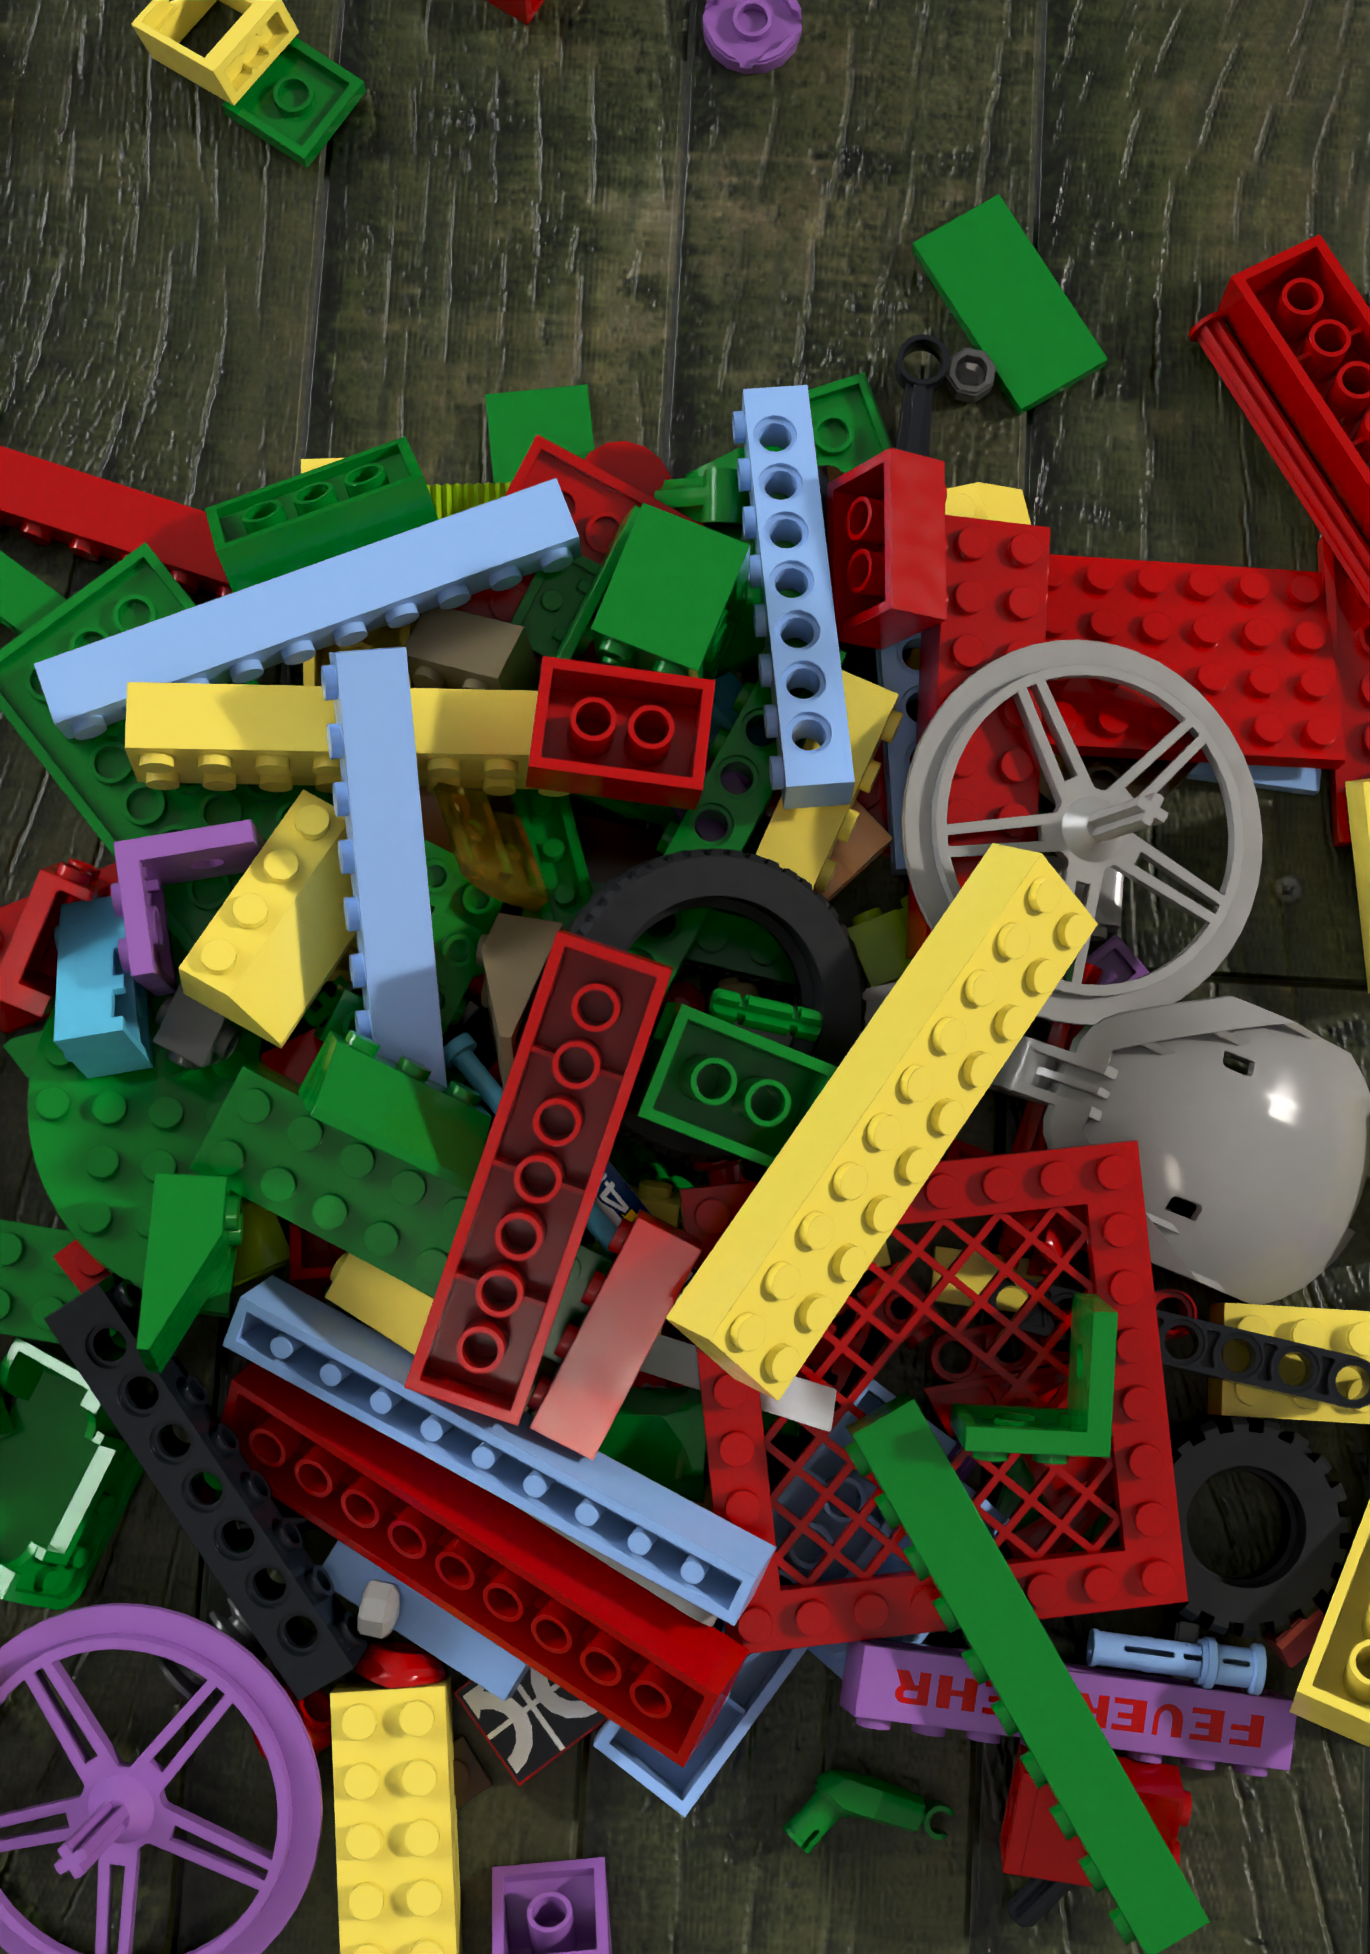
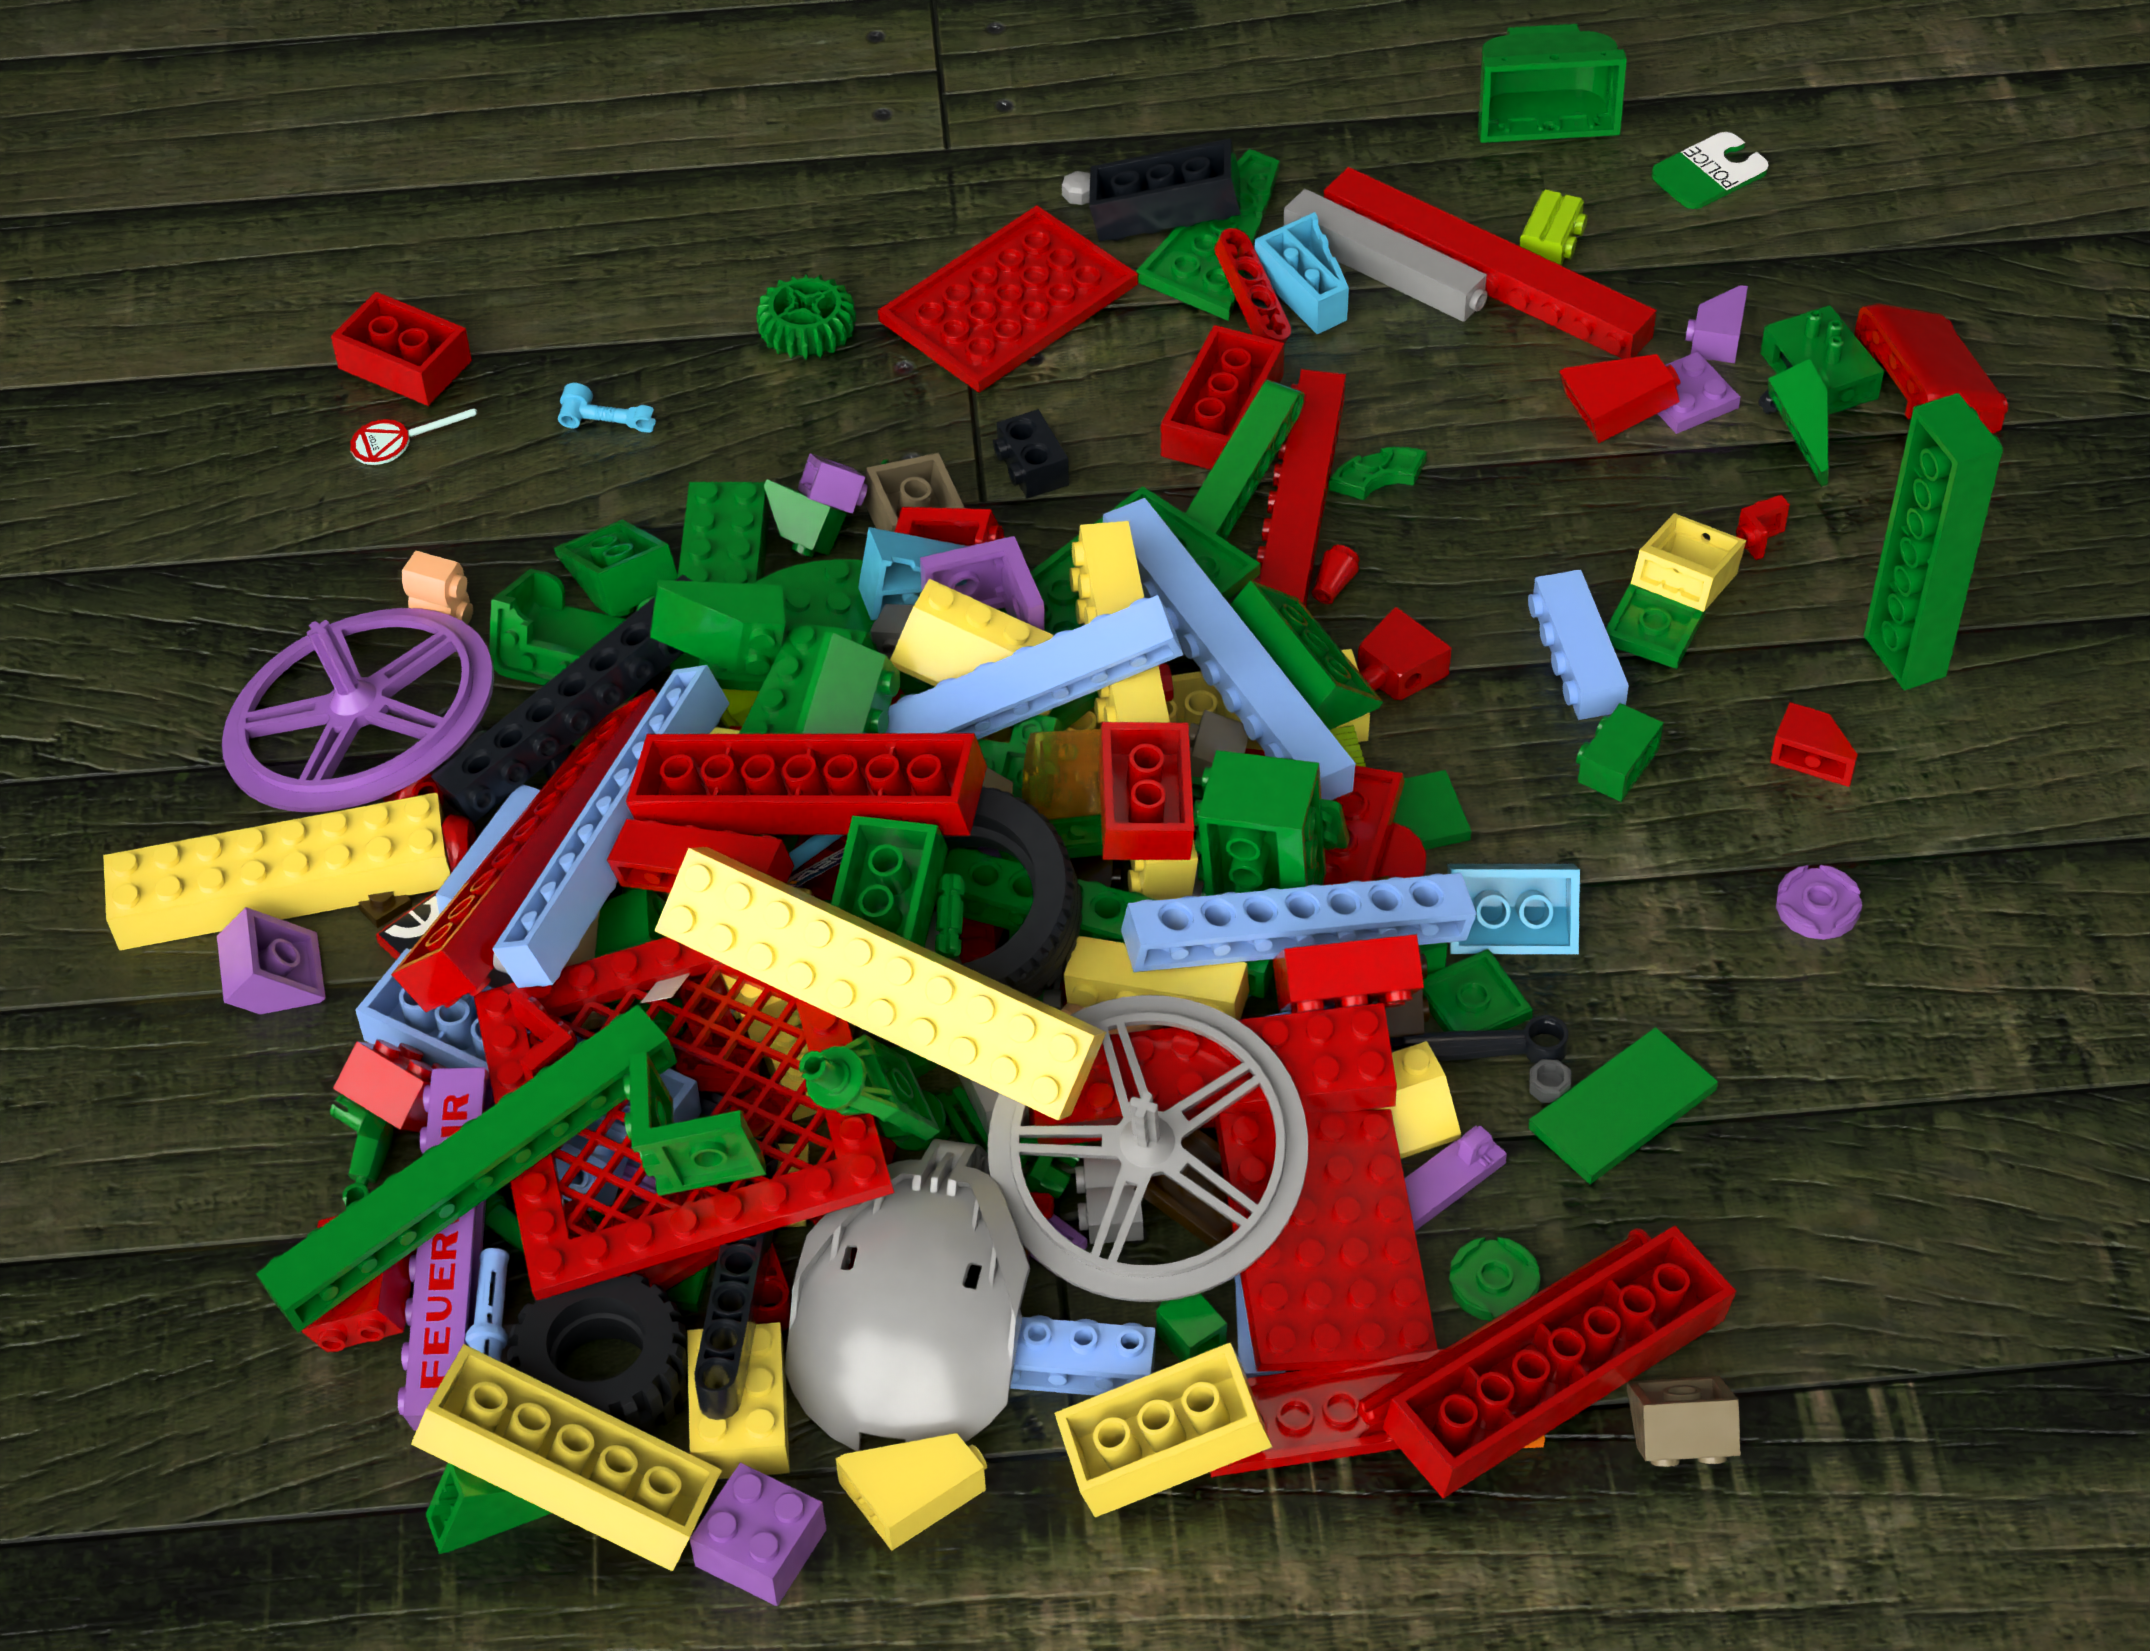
camera: 85 degrees right, 30 degrees down
light grey tile [357,1580,400,1639] -> none
none -> brick [333,1039,447,1132]
none -> red bracket [508,989,578,1082]
none -> green plate [799,1034,951,1151]
none -> light blue brick [1010,1315,1156,1396]
none -> green brick [1156,1293,1227,1362]
none -> red cone [1312,545,1360,604]
none -> red torso [1358,607,1452,700]
none -> medium lavender hinge [1404,1126,1507,1231]
none -> medium azure slope [1447,864,1580,954]
none -> green tile [1449,1237,1540,1321]
none -> light blue brick [1528,569,1629,720]
none -> green brick [1576,703,1664,802]

